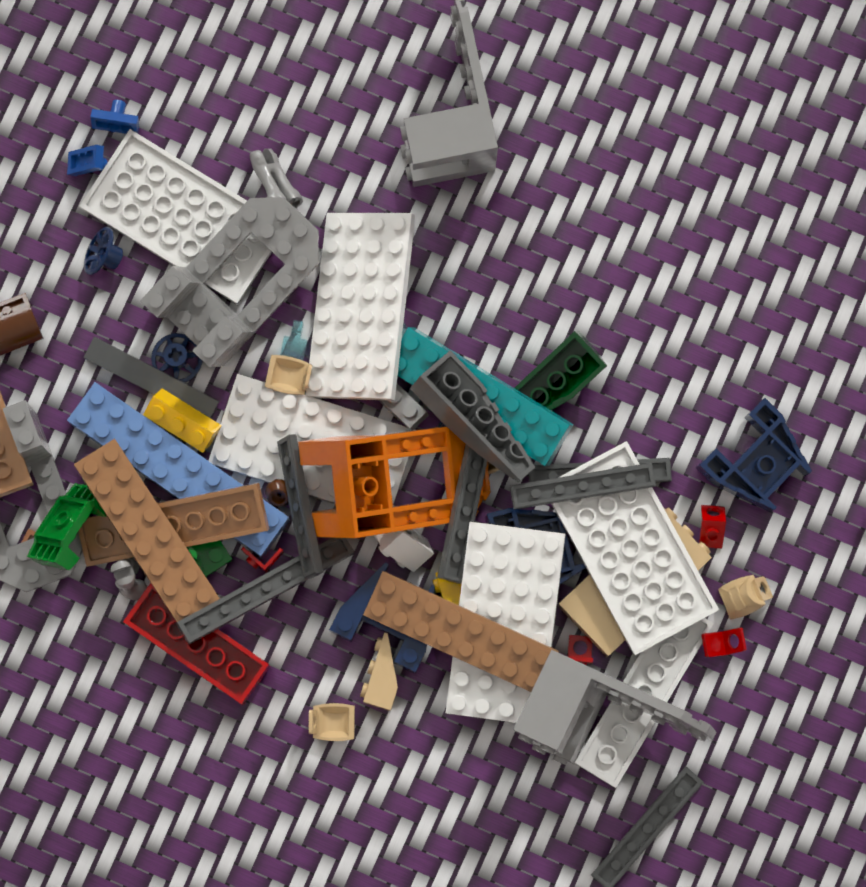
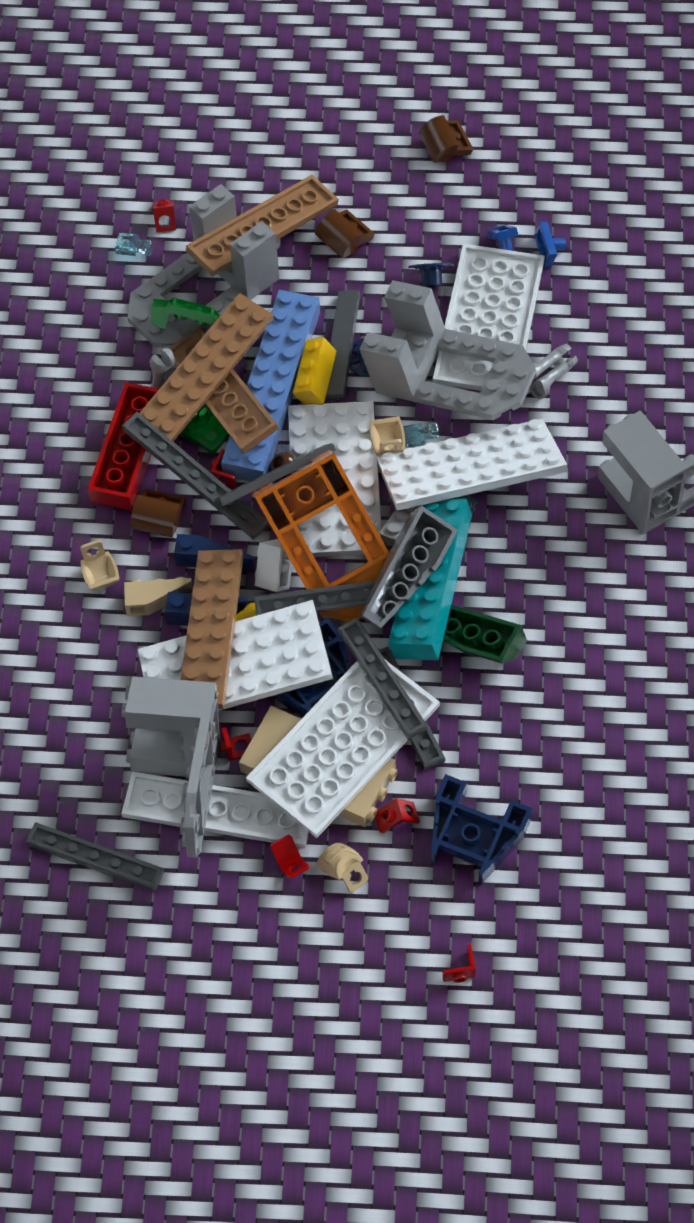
camera: 75 degrees right, 20 degrees down
none -> reddish brown brick [130,489,186,538]

